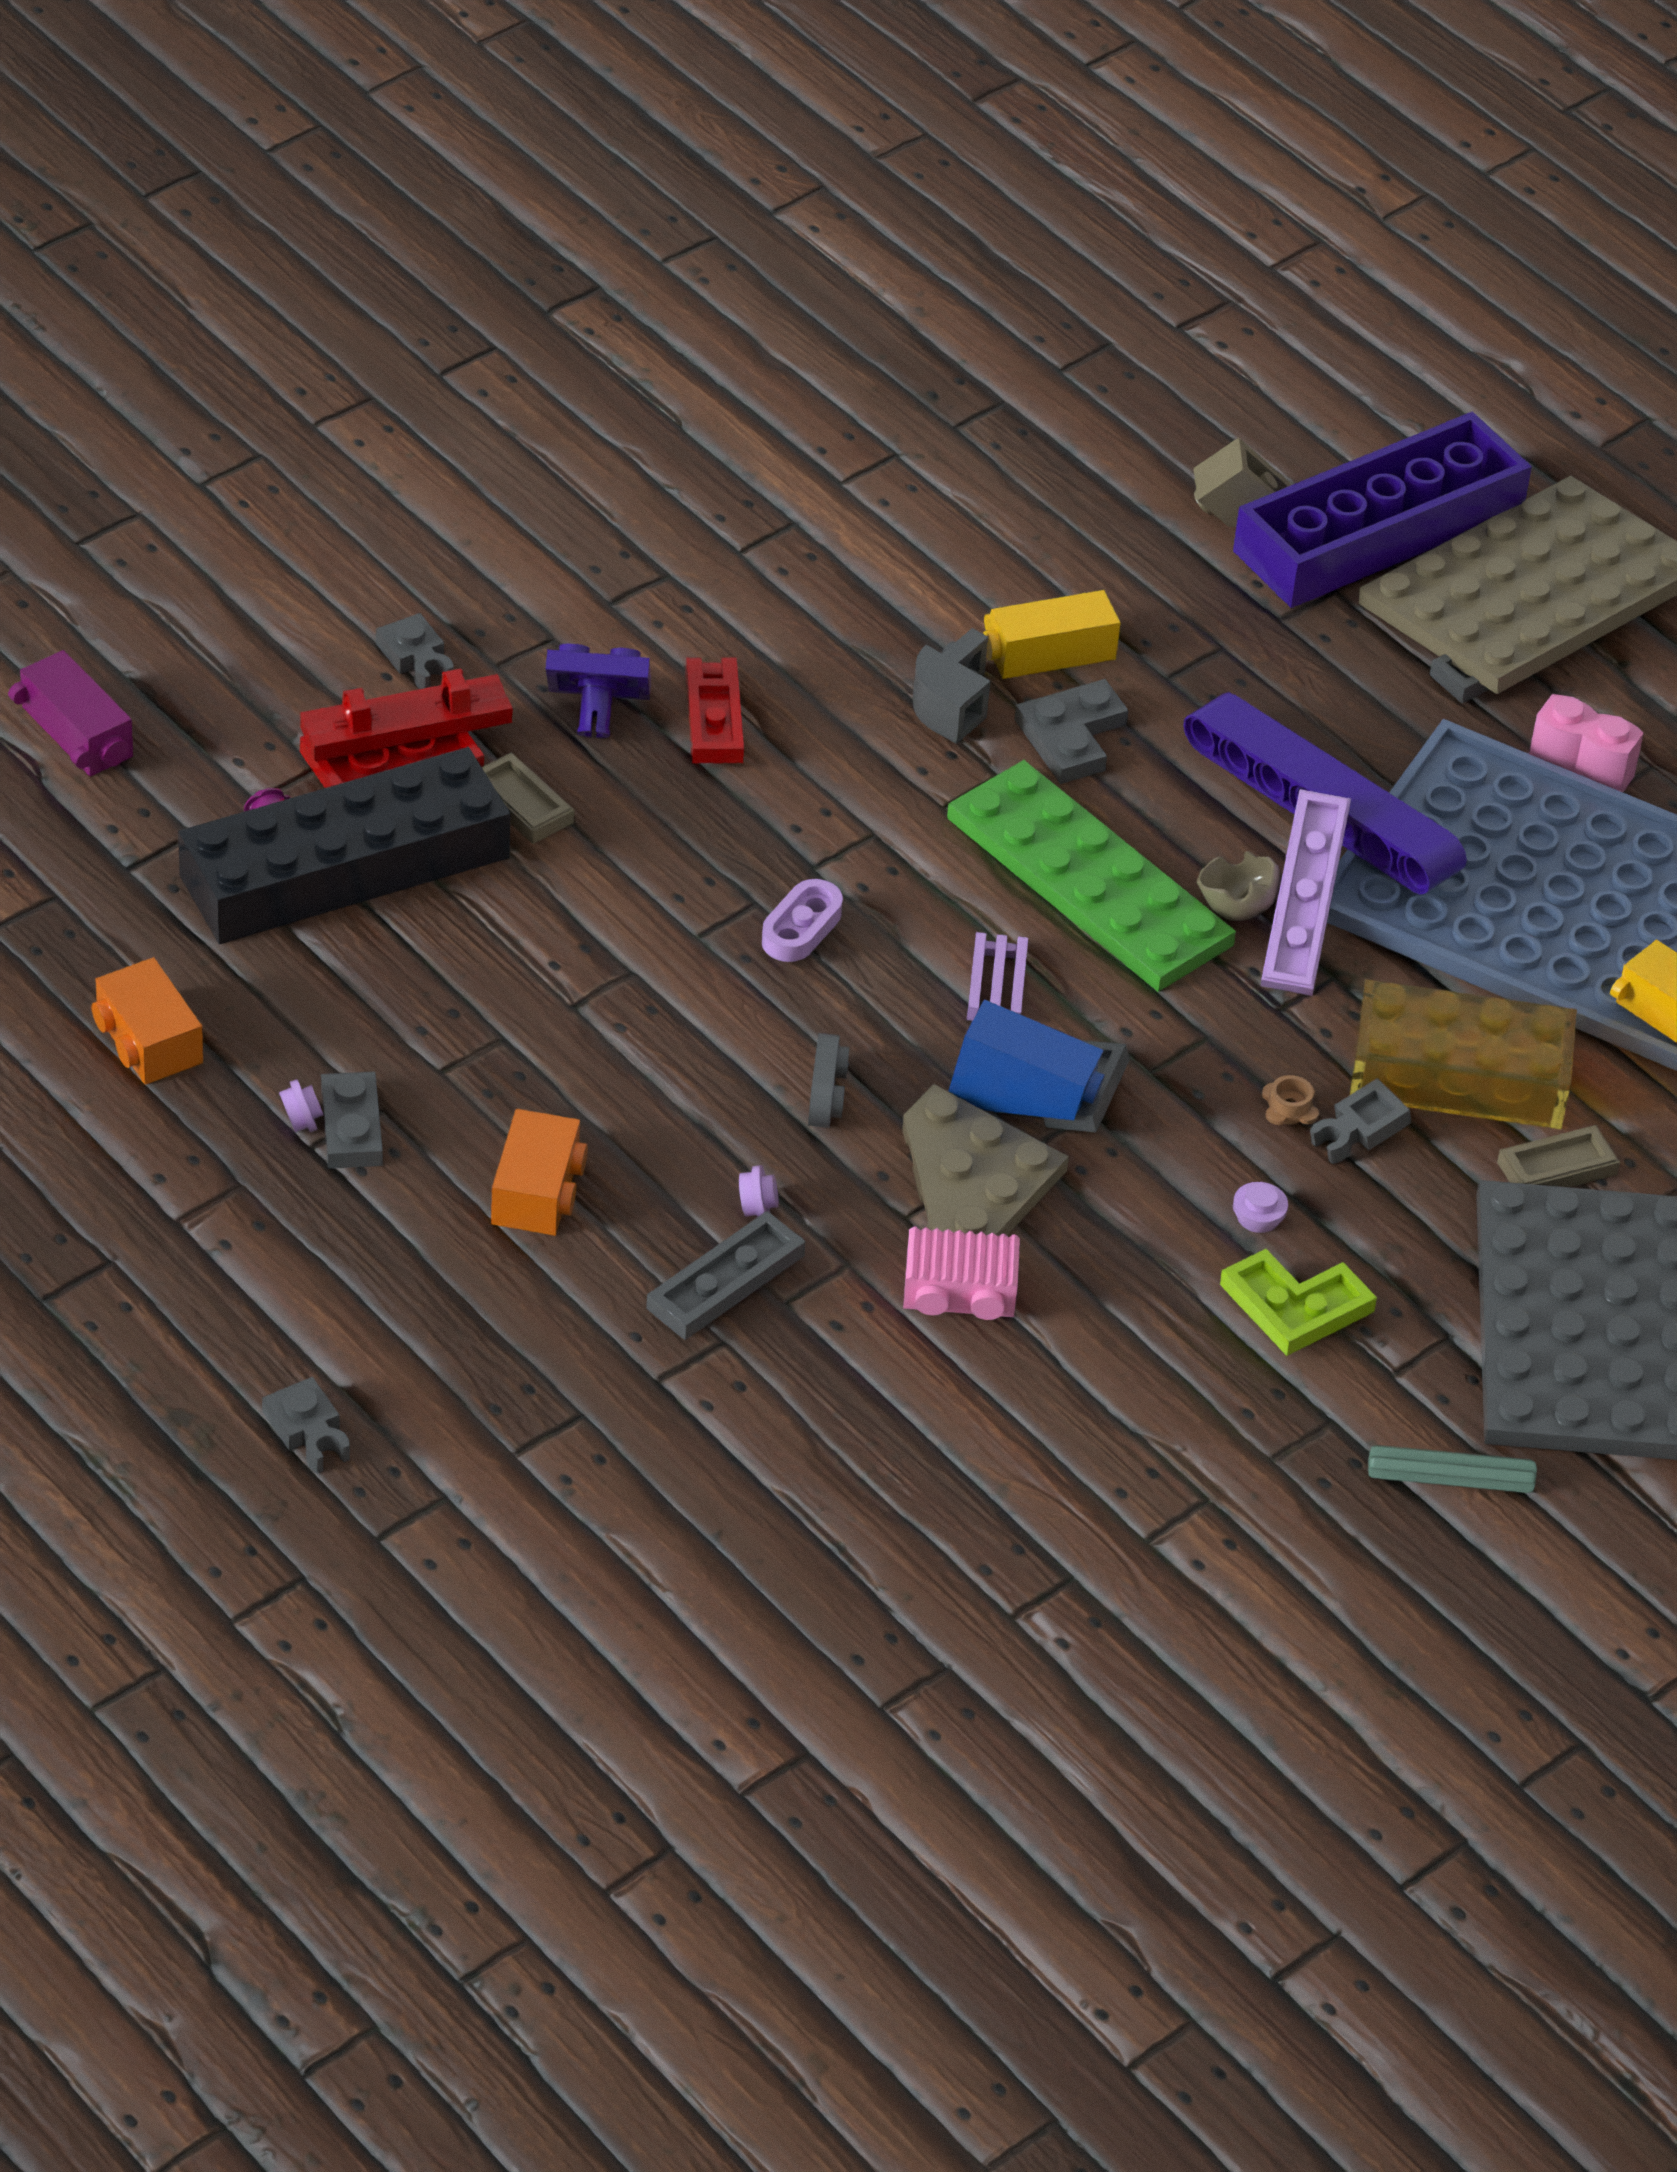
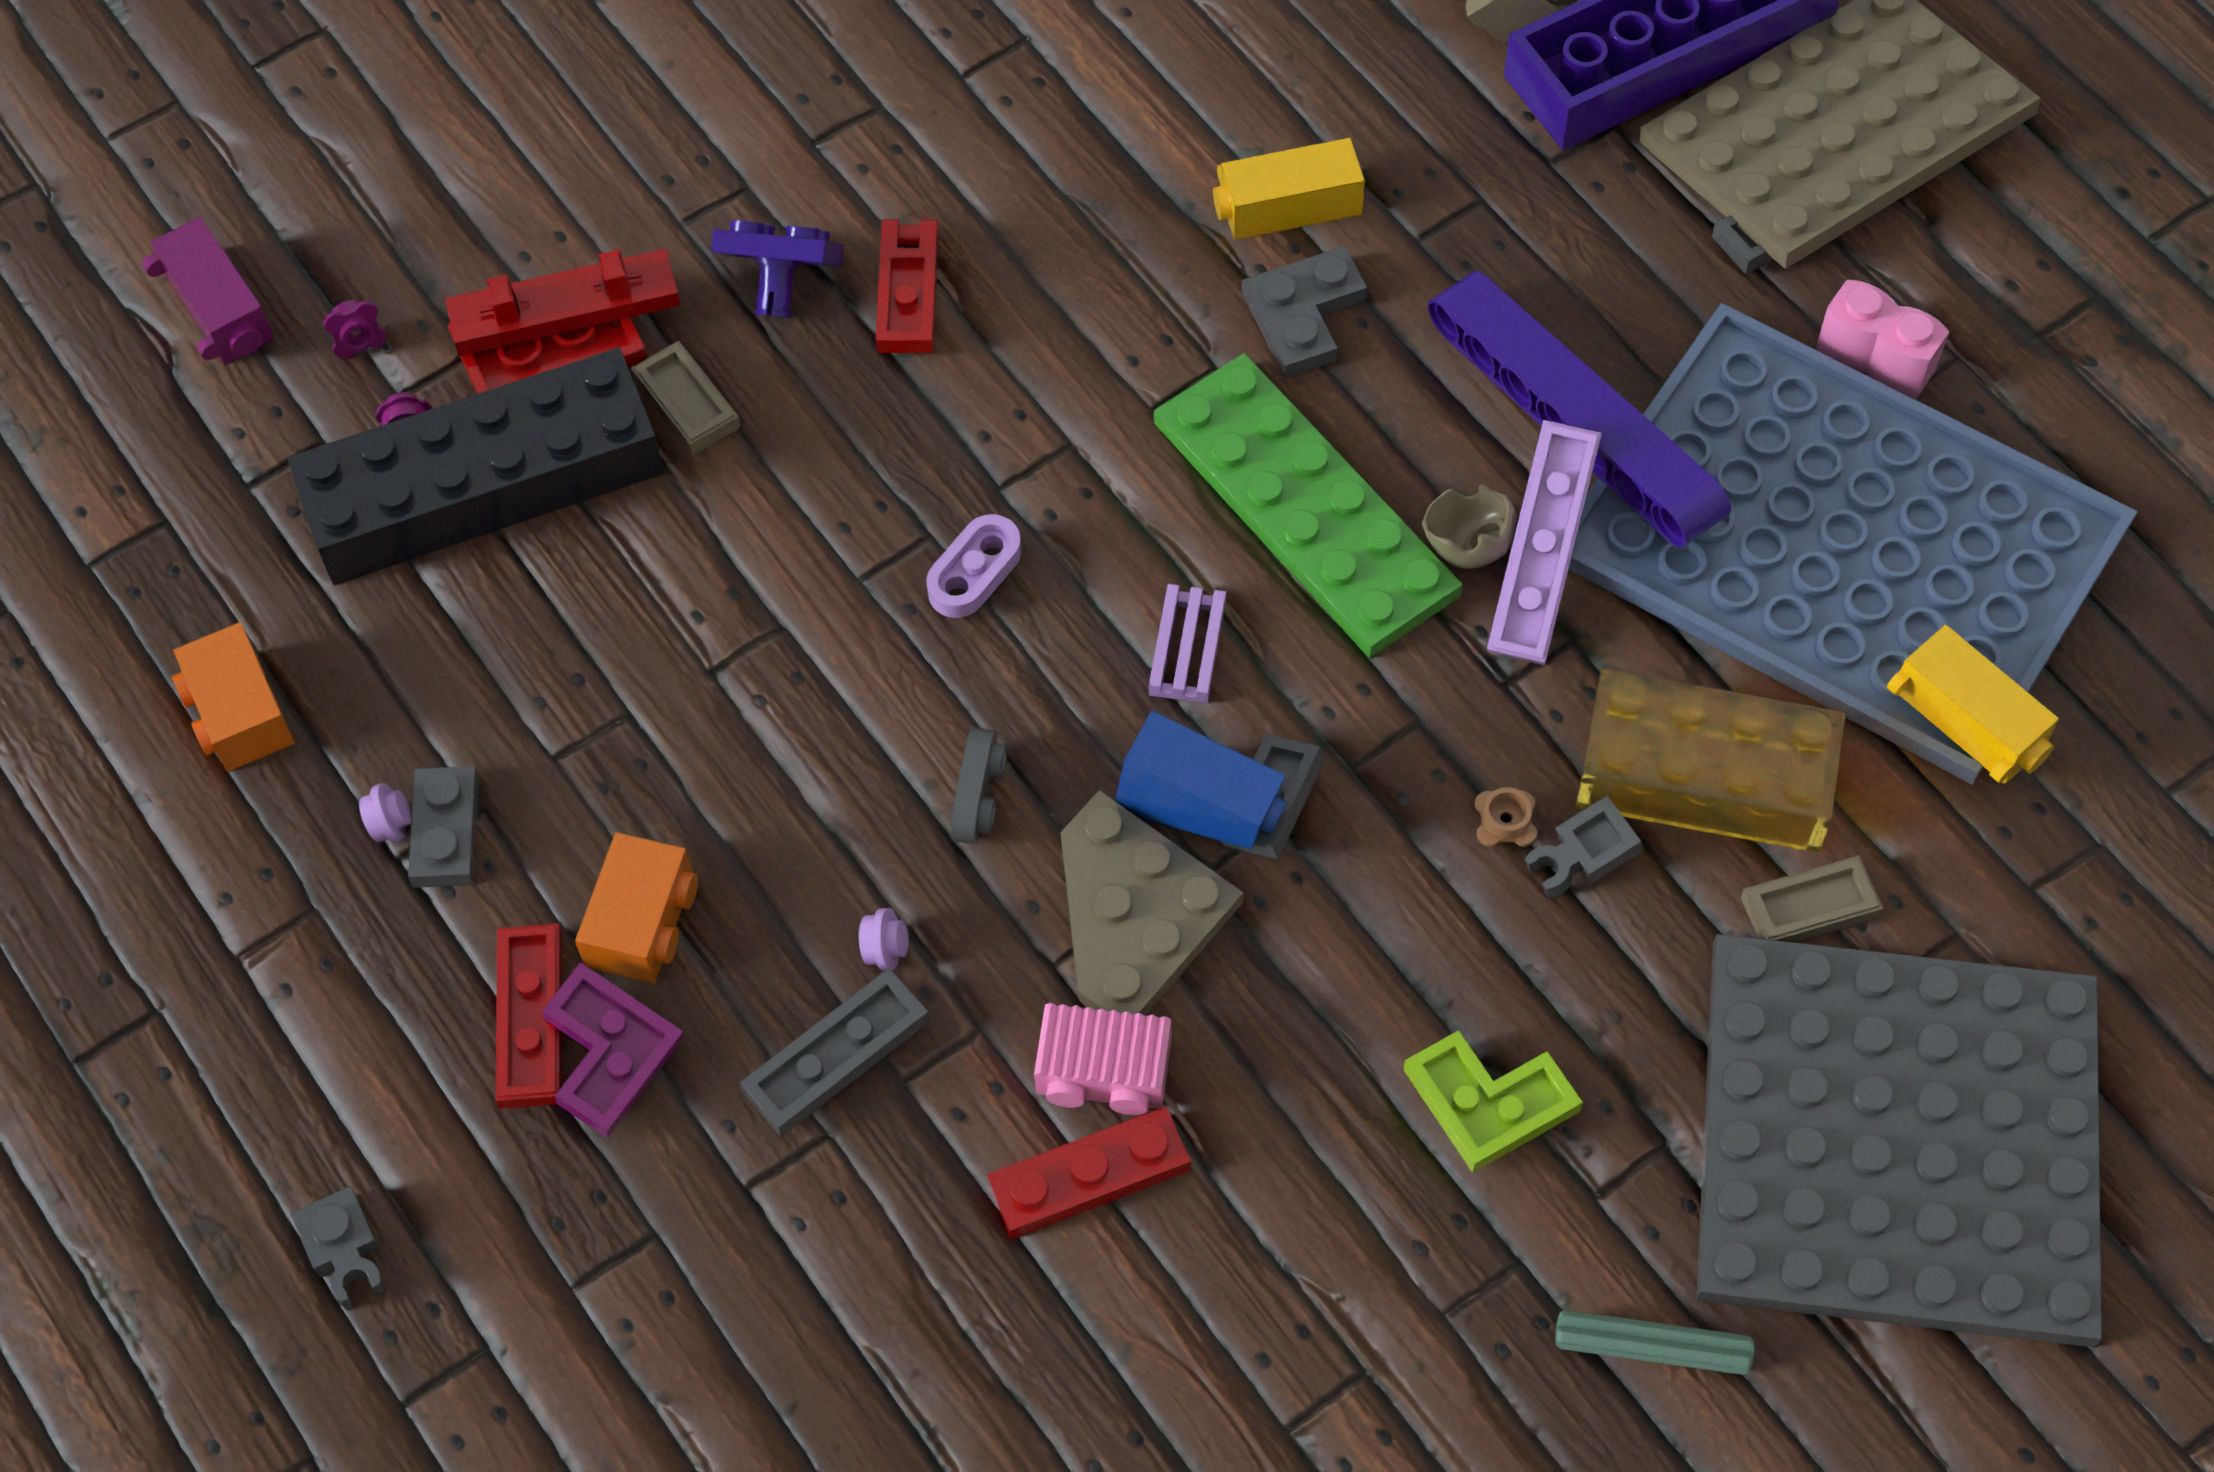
camera: 10 degrees right, 15 degrees up
dark grey plate [376,613,453,689] -> none
dark grey brick [912,628,990,744] -> none
lavender plate [1233,1182,1288,1233] -> none
none -> magenta plate [323,300,387,359]
none -> red tile [496,923,563,1109]
none -> magenta plate [542,962,683,1138]
none -> red plate [987,1106,1191,1240]

